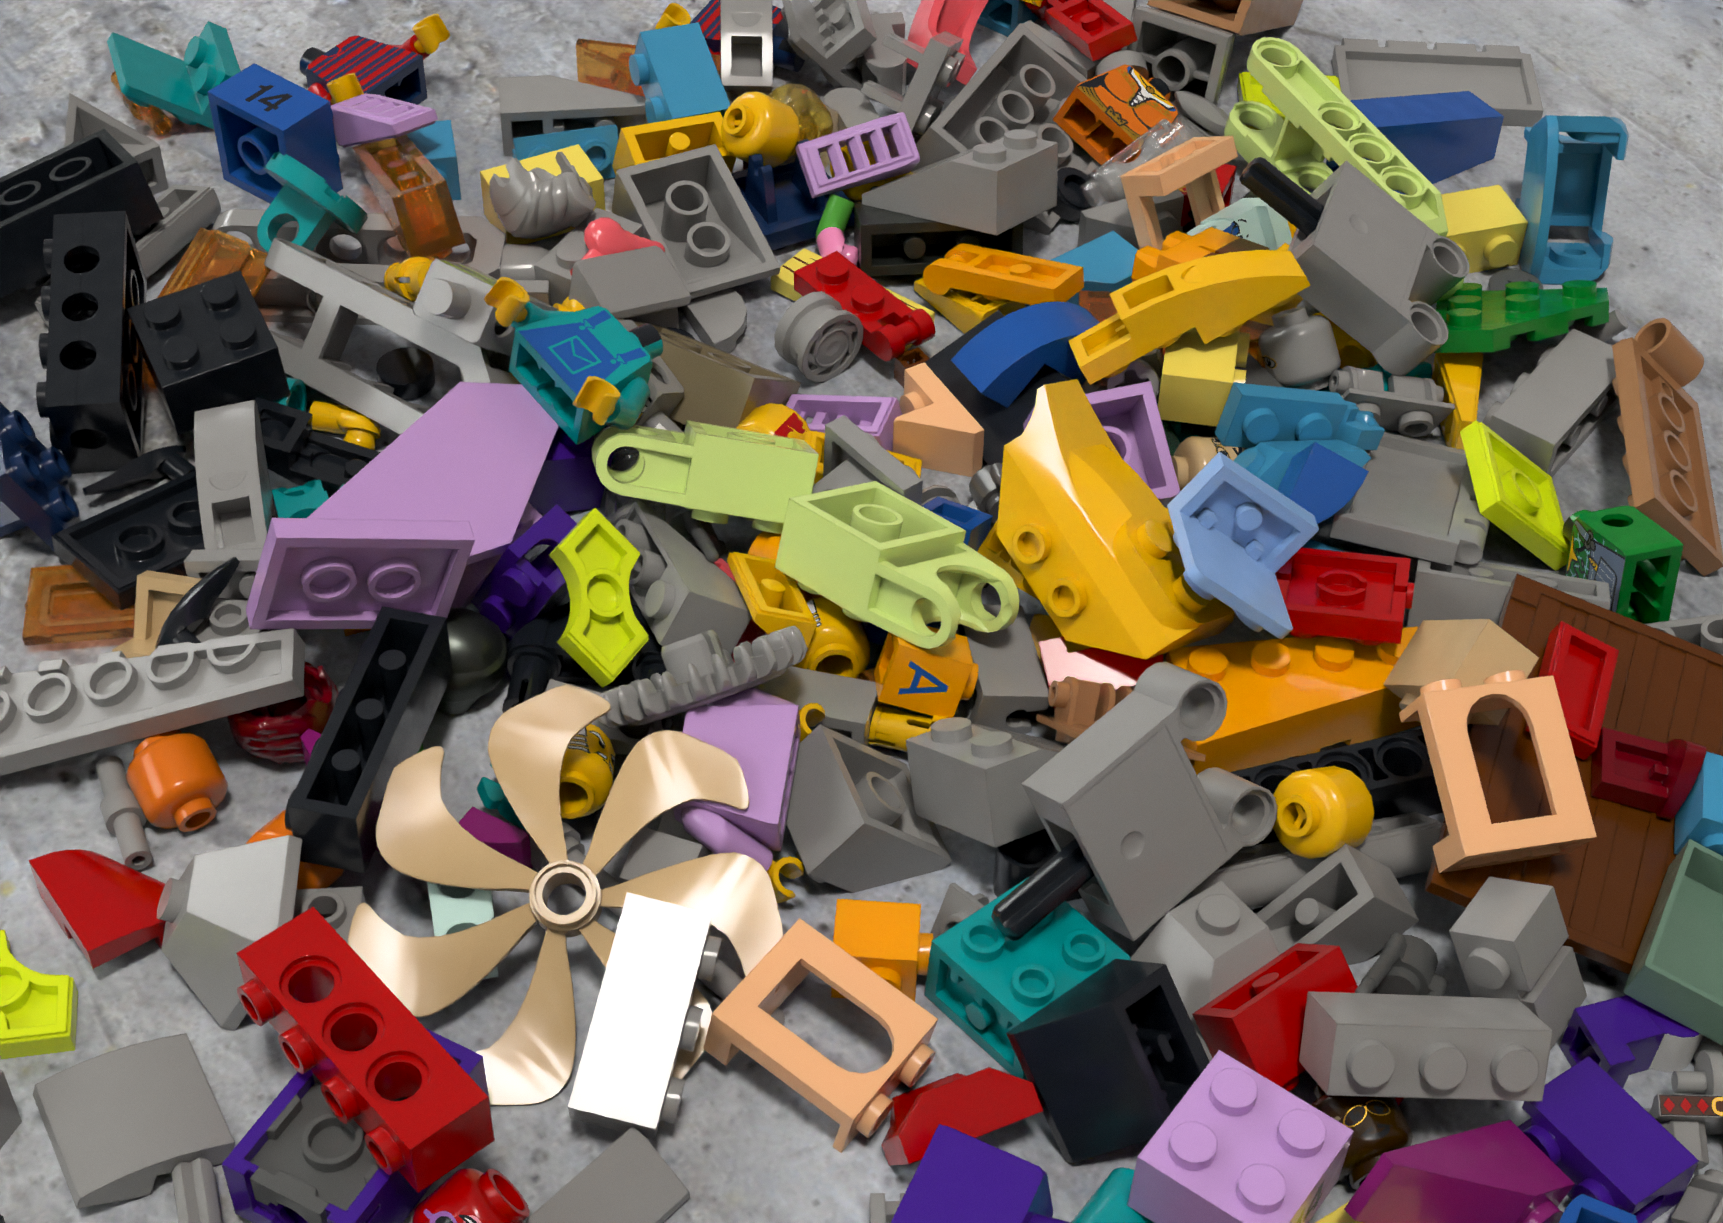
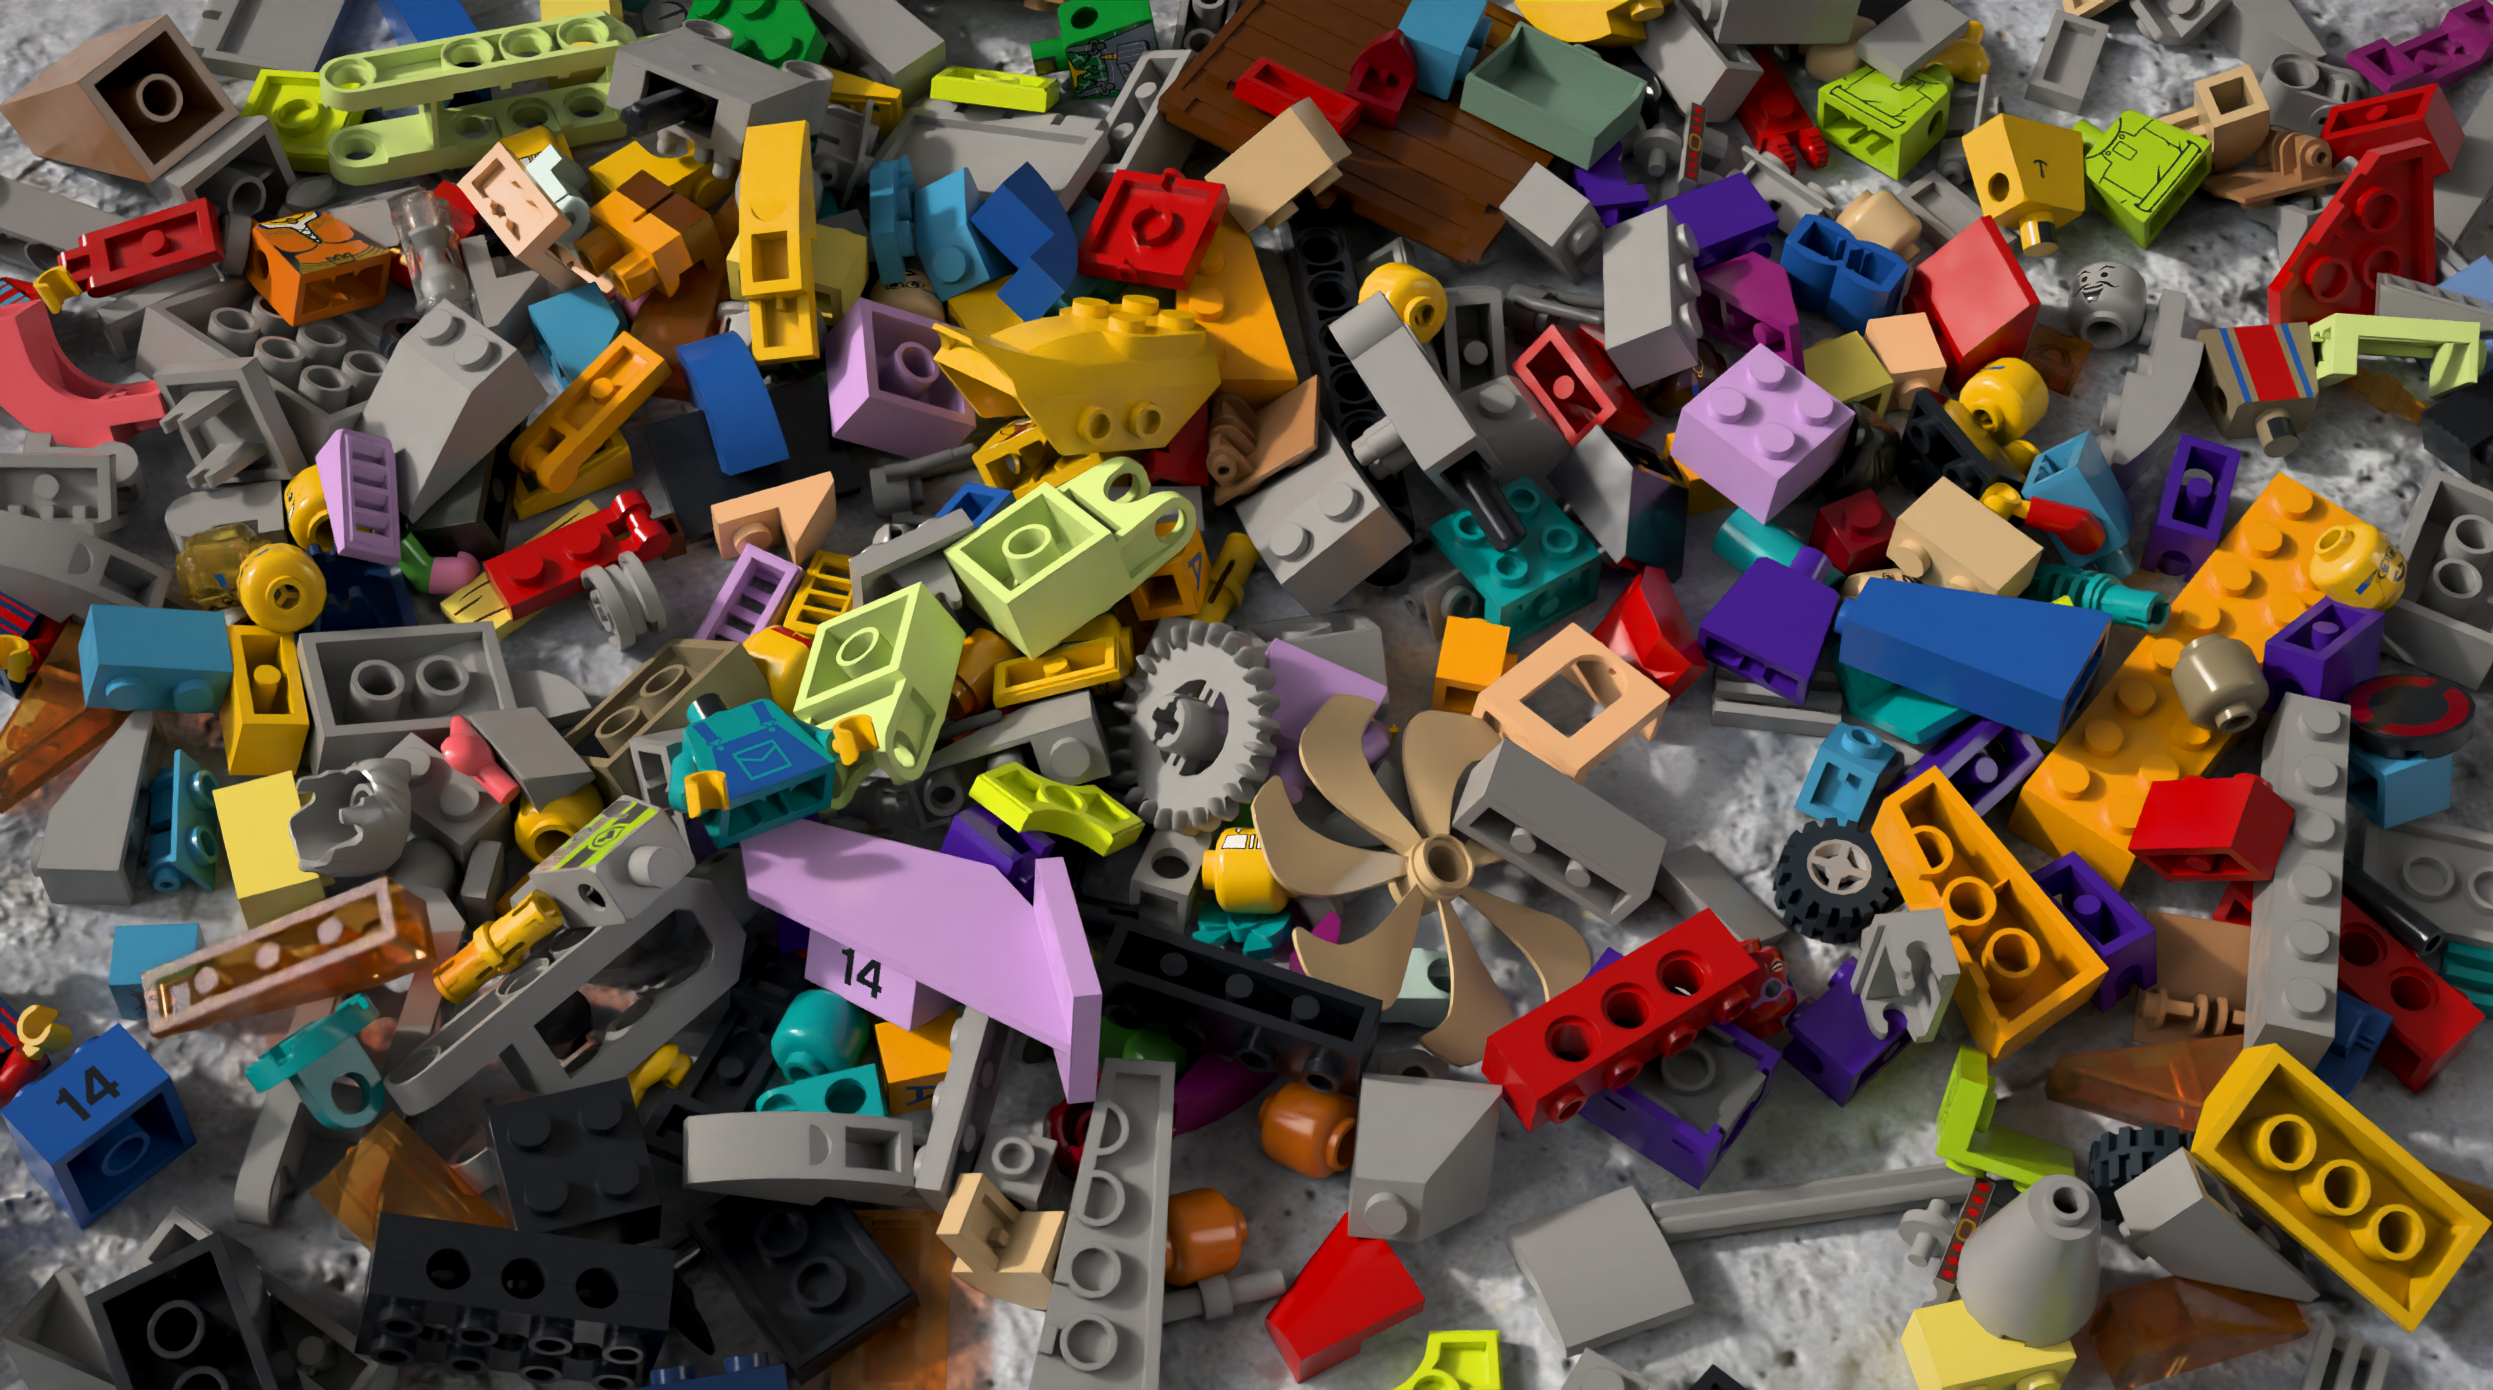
camera: 85 degrees left, 10 degrees up
black bar [155,557,240,649] -> none
lavender slope [331,93,438,148] -> none
light blue bracket [1167,452,1319,639] -> none
light nougat panel [1399,670,1597,873] -> none

